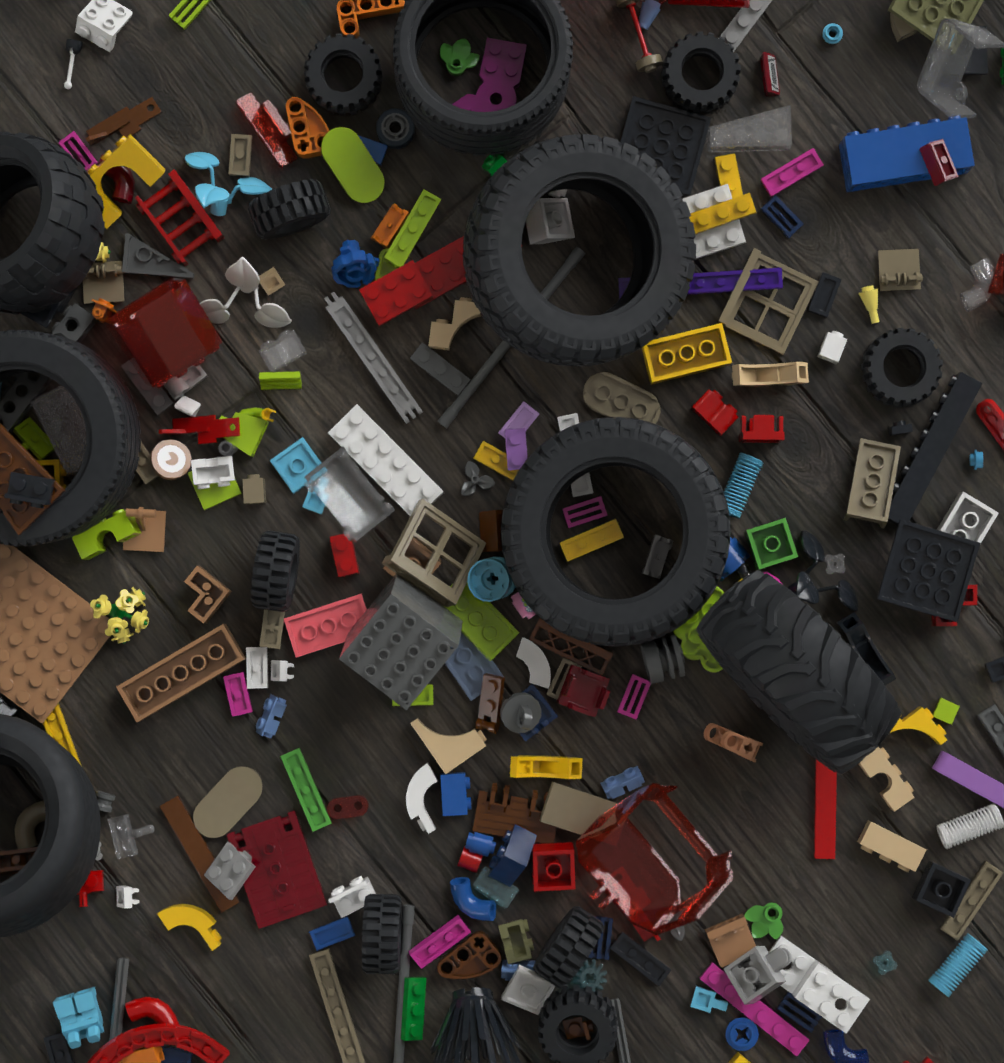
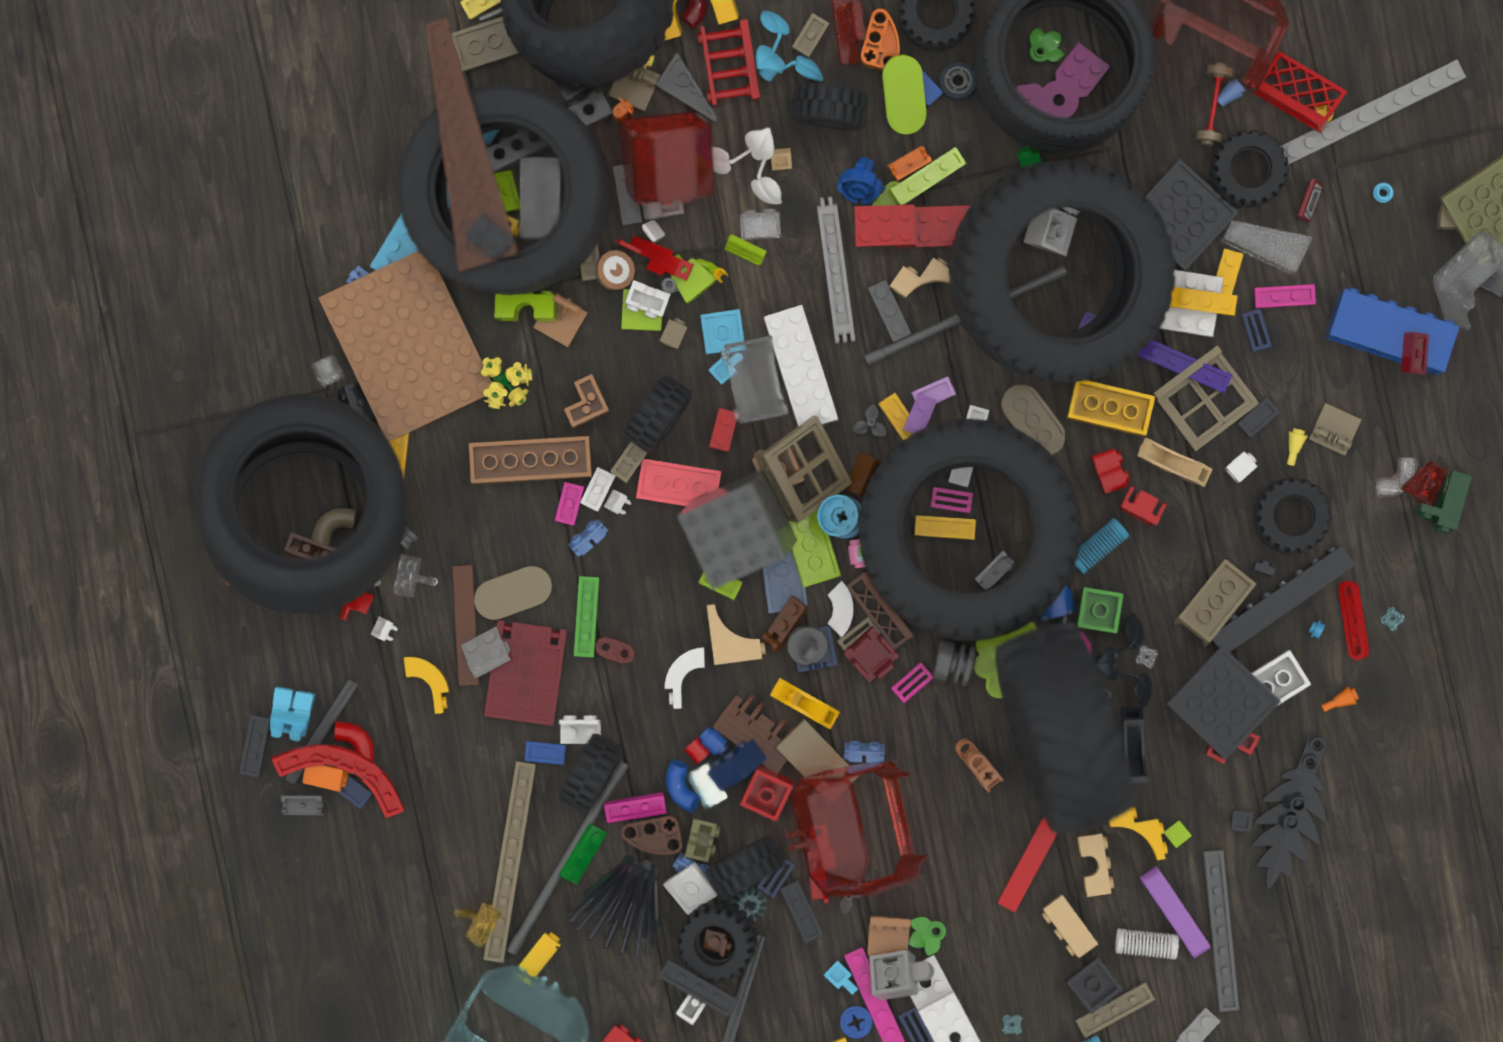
camera: 25 degrees right, 0 degrees up
blue brick [440,772,472,816] -> none

